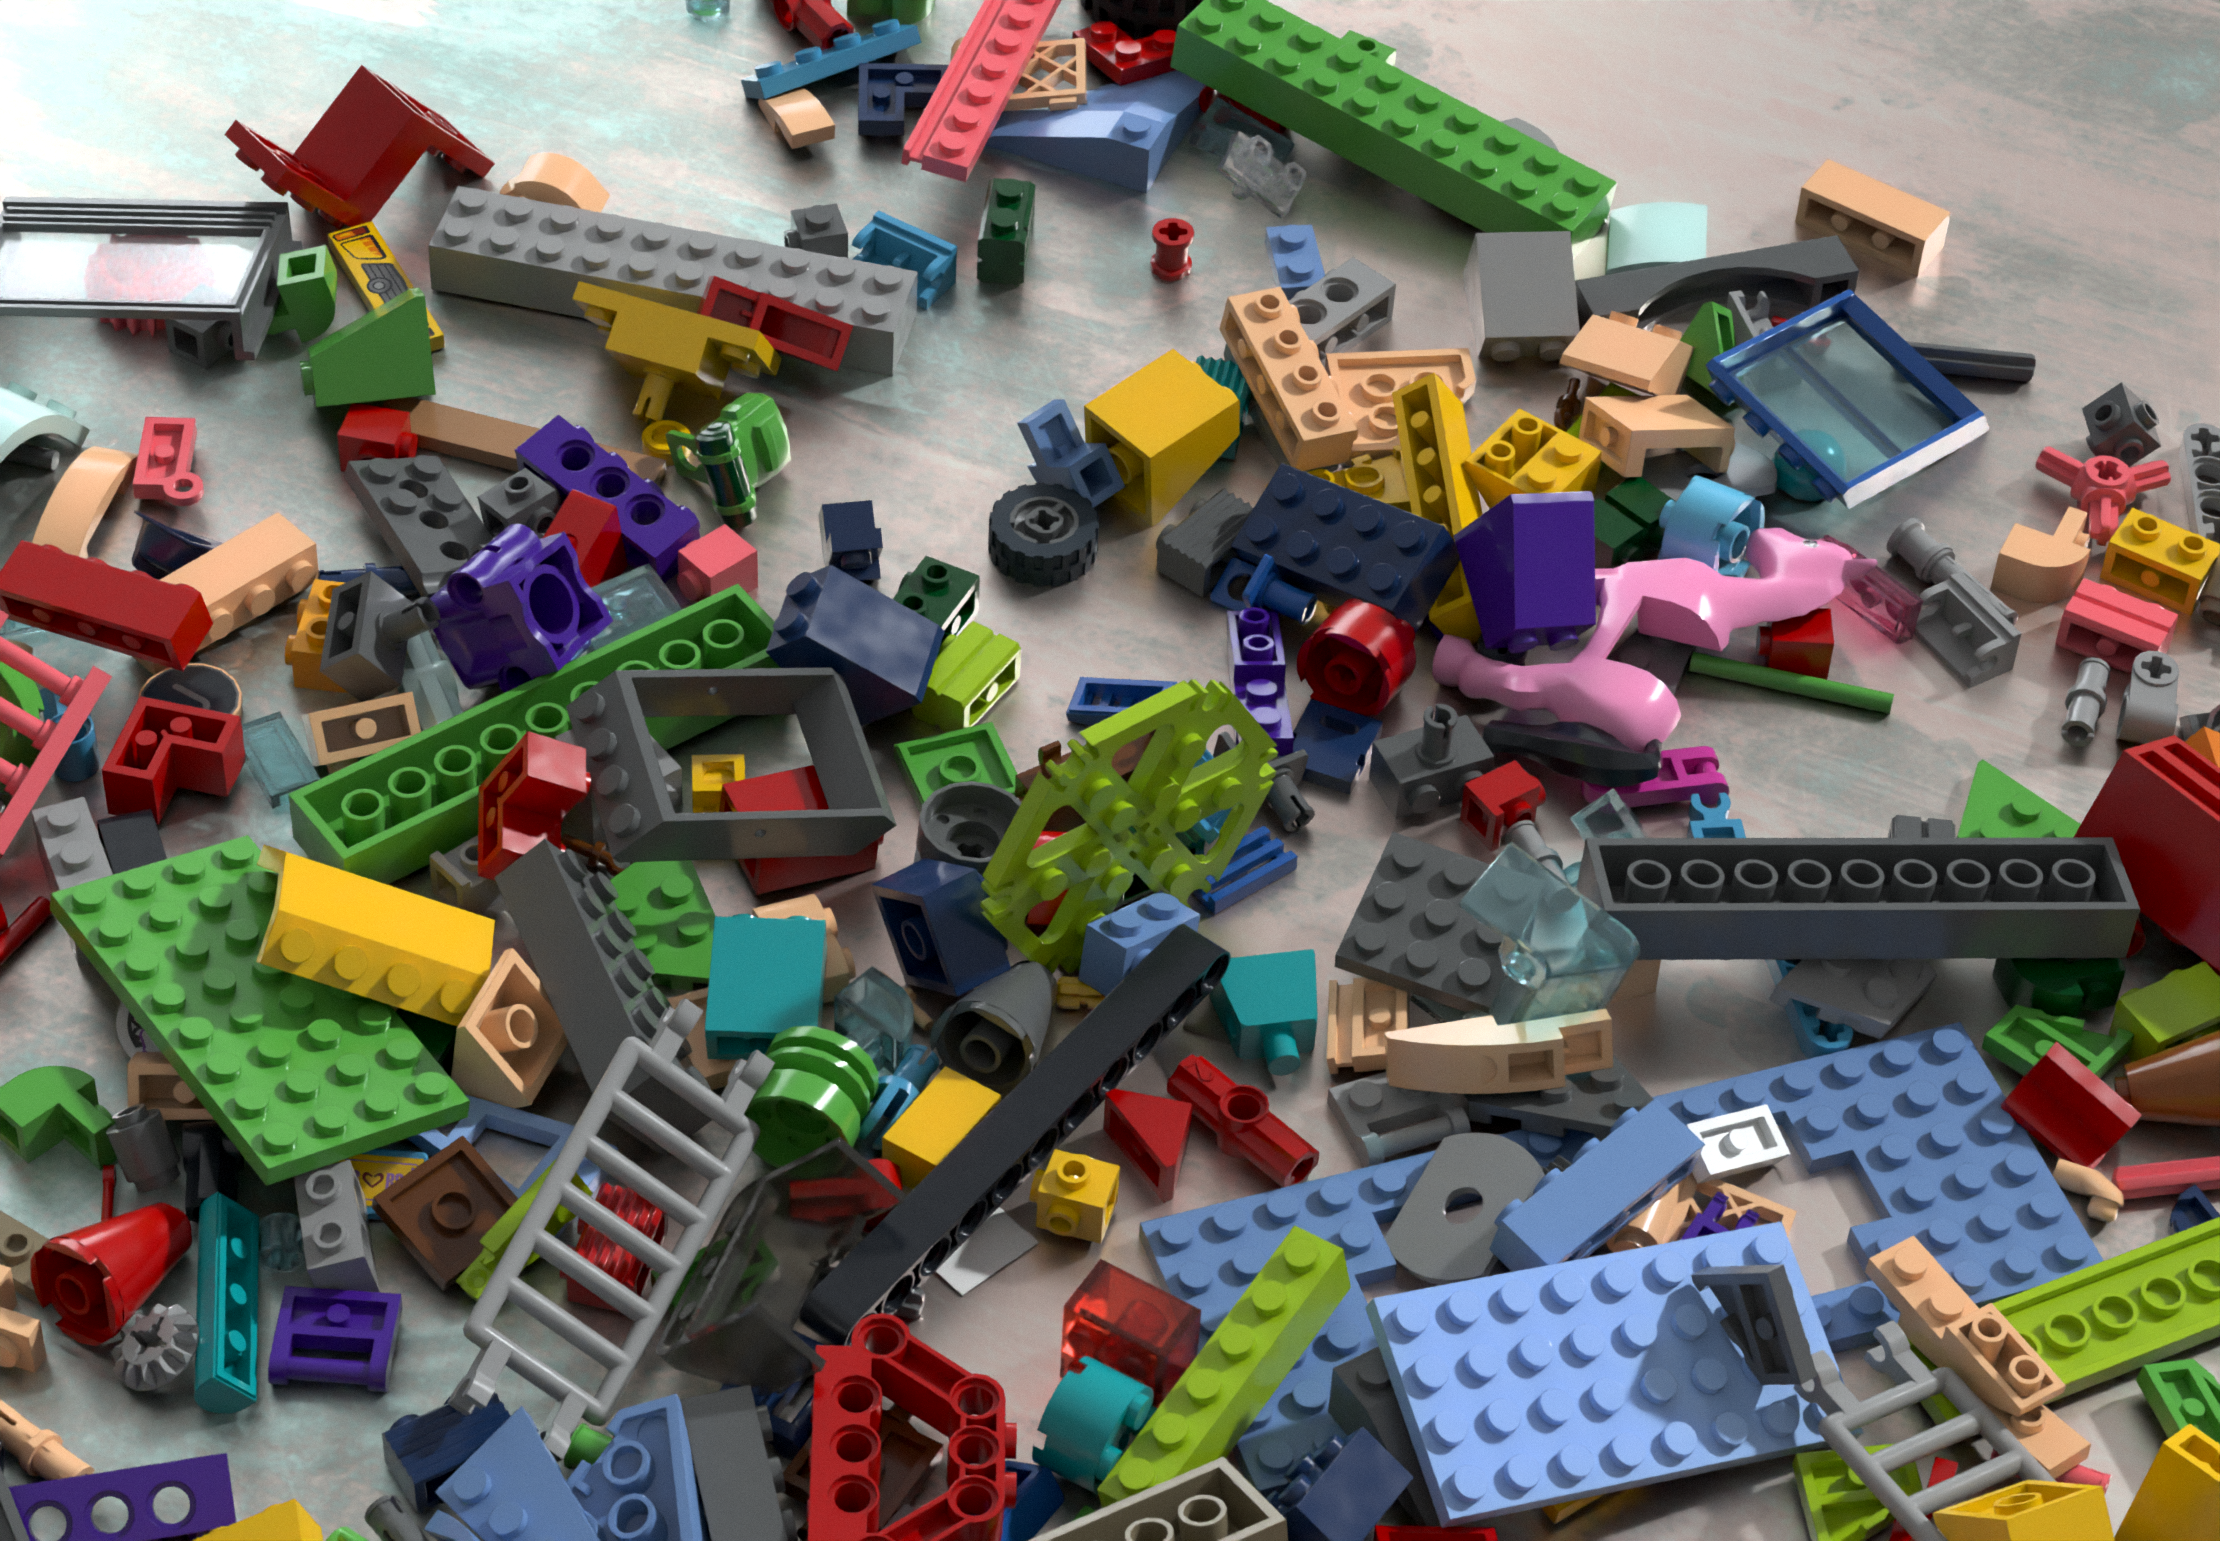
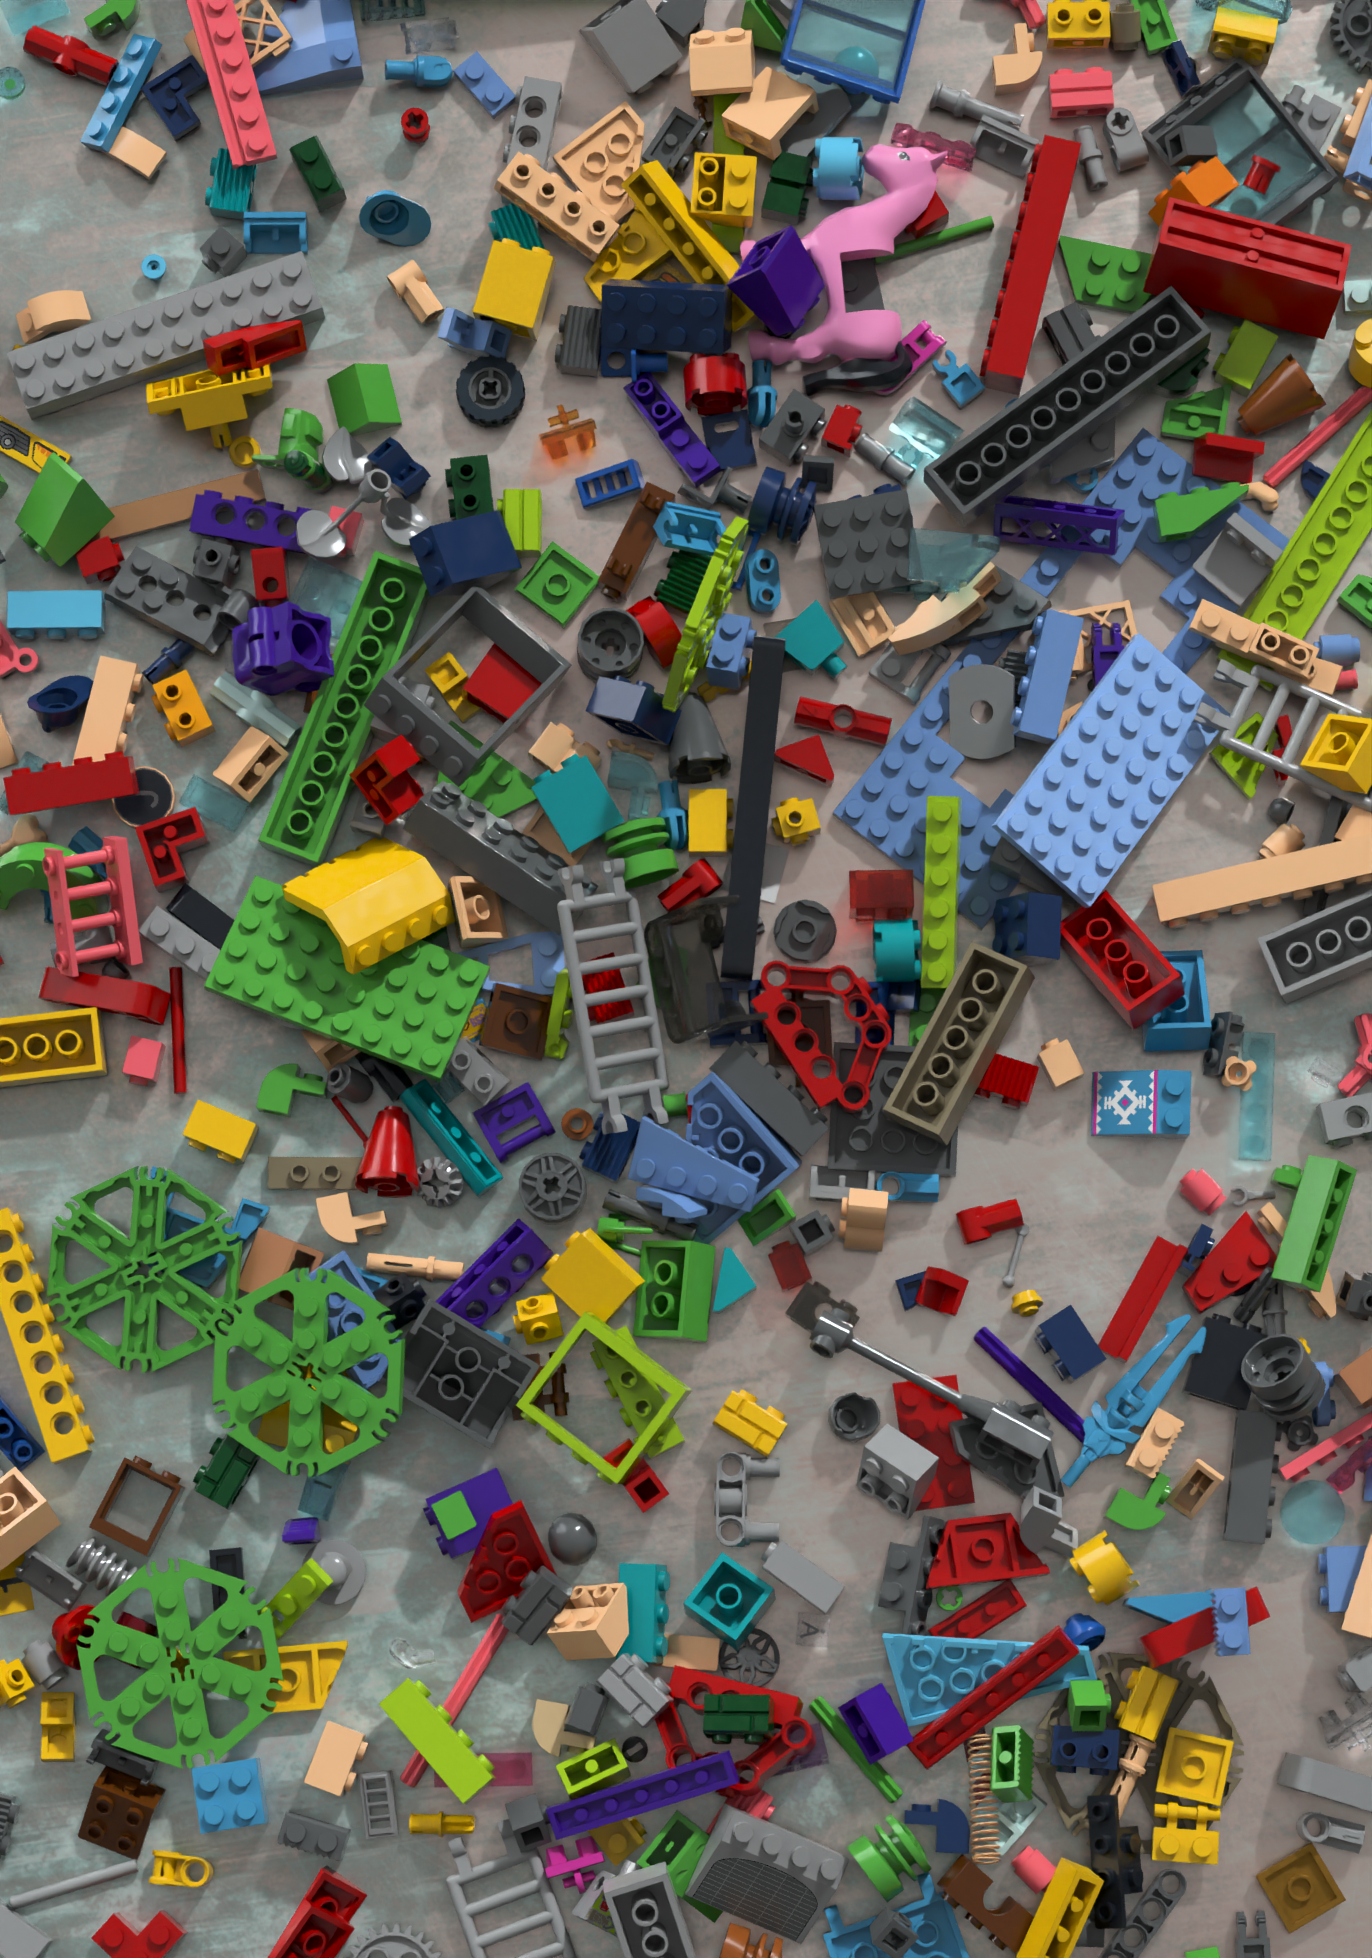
camera: 25 degrees left, 35 degrees up
dark grey brick [320,571,440,702] -> none
white plate [1685,1104,1790,1184] -> none
dark grey wing [1691,1264,1817,1385] -> none
none -> medium azure brick [7,590,106,639]
none -> medium azure piece [141,254,166,280]
none -> teal brick [205,148,258,220]
none -> light grey plant [296,427,432,559]
none -> bright green slope [327,363,402,437]
none -> dark azure piece [359,190,431,247]
none -> dark azure arm [385,55,453,87]
none -> light nougat piece [387,259,444,326]
none -> dark grey wheel [519,1153,587,1225]
none -> clear orange hips [539,404,597,460]
none -> dark orange plate [561,1108,593,1141]
none -> dark grey bracket [642,107,708,179]
none -> dark azure plate [745,549,781,613]
none -> dark azure arm [747,360,777,428]
none -> dark blue wheel [748,467,818,546]
none -> dark grey tile [773,900,837,964]
none -> dark grey plate [801,455,834,490]
none -> dark blue tile [886,979,921,1014]
none -> red brick [979,135,1081,396]
none -> dark purple fence [993,495,1125,555]
none -> bright green slope [1153,482,1249,543]
none -> light grey bracket [1192,512,1283,606]
none -> medium blue brick [1313,634,1360,666]

